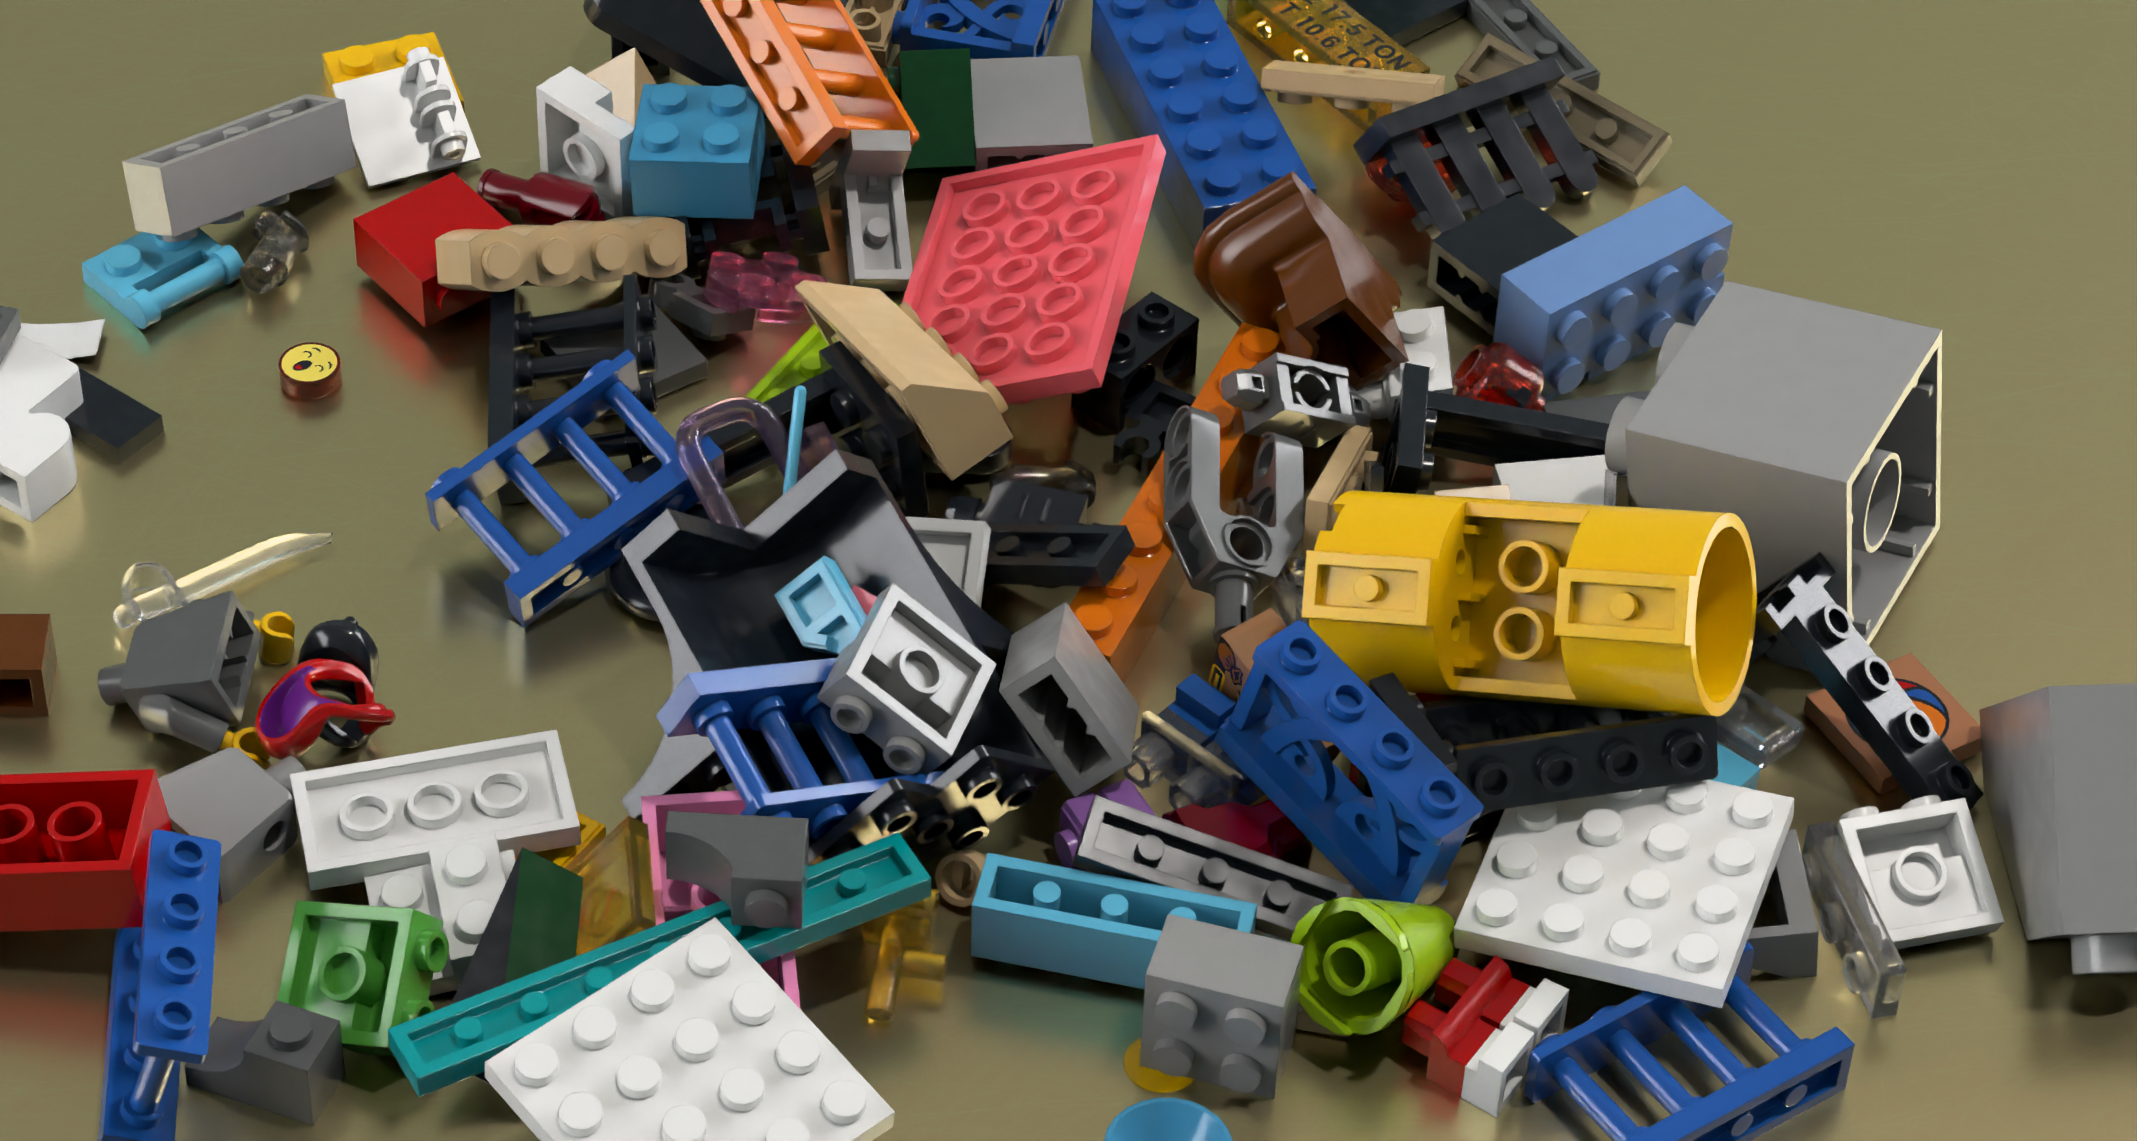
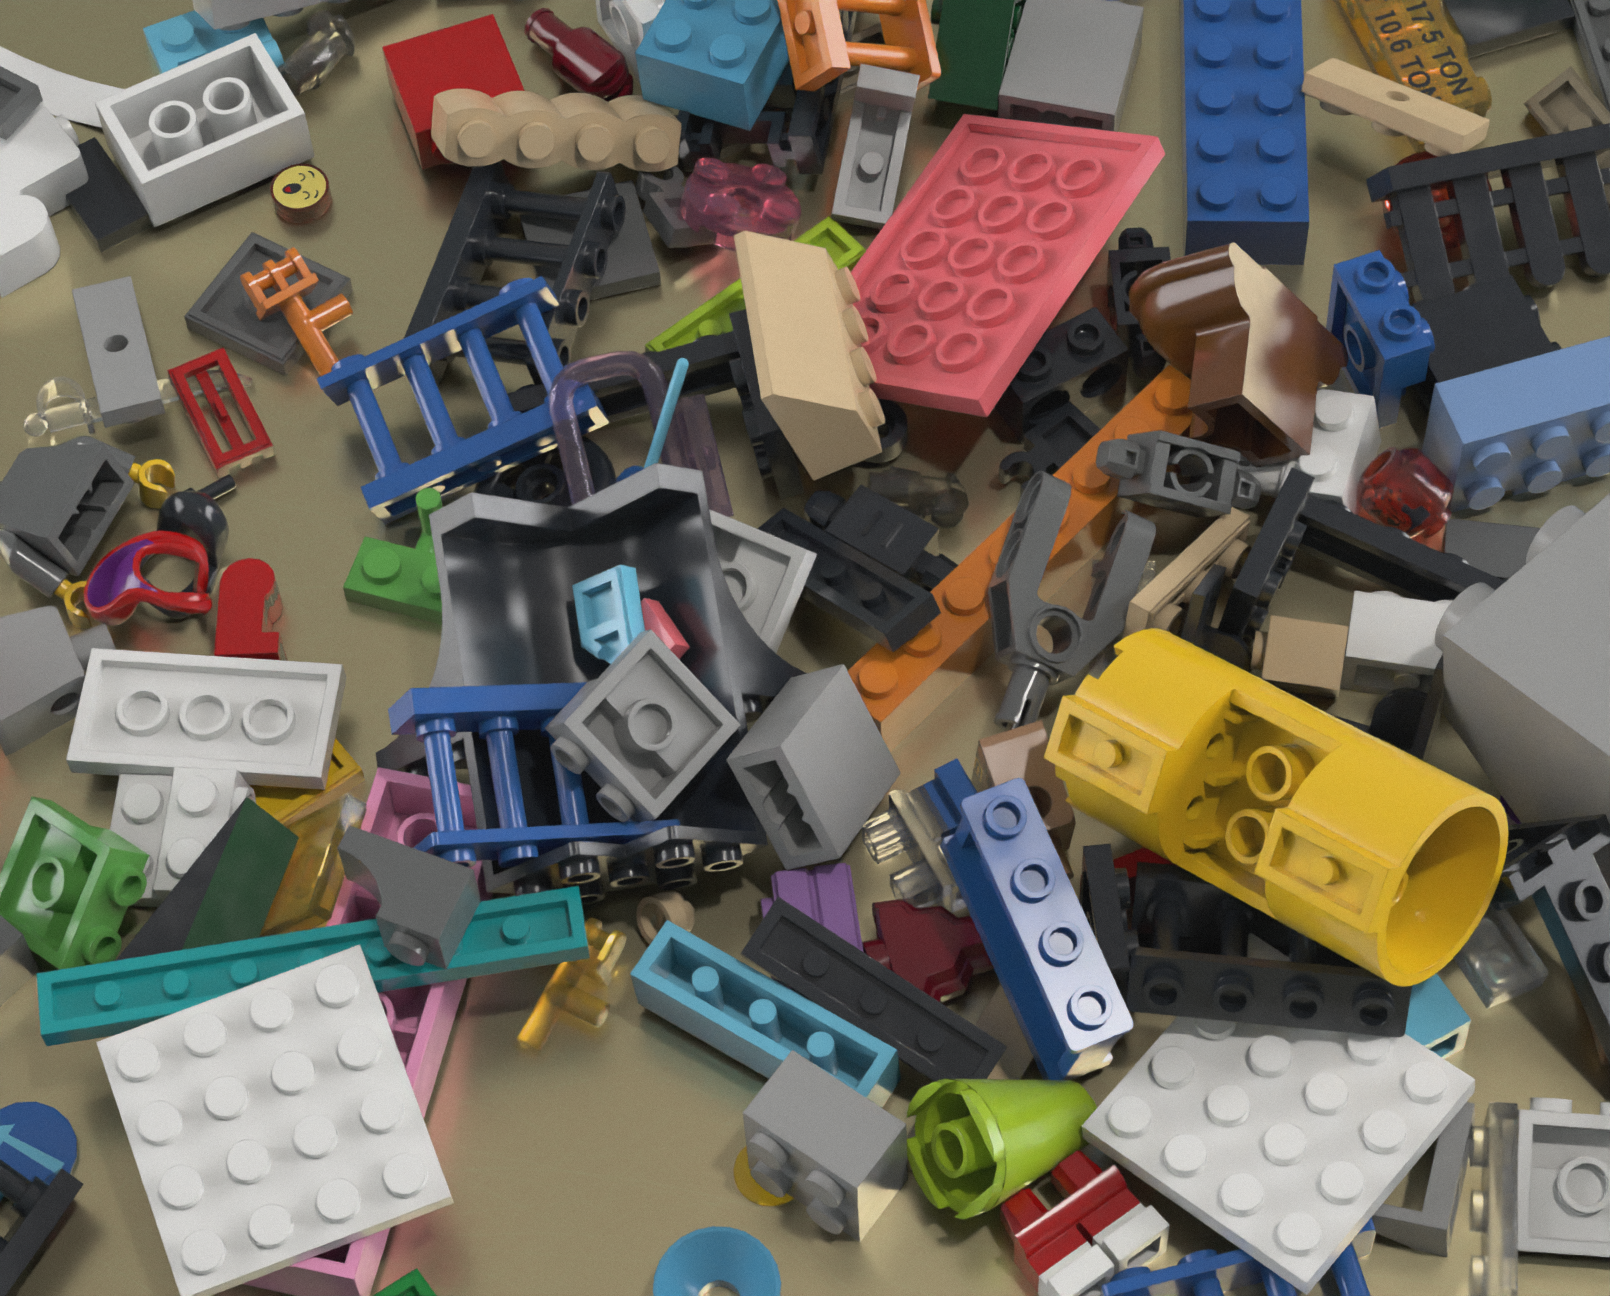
camera: 25 degrees right, 15 degrees up
none -> light grey tile [72,276,165,428]
none -> white brick [95,33,315,227]
none -> red tile [167,347,275,479]
none -> dark grey tile [184,232,353,376]
none -> red leg [214,558,288,661]
none -> orange arm [240,247,353,376]
none -> bright green plate [343,488,443,625]
none -> black piece [1107,227,1171,381]
none -> blue plate [1326,250,1435,429]

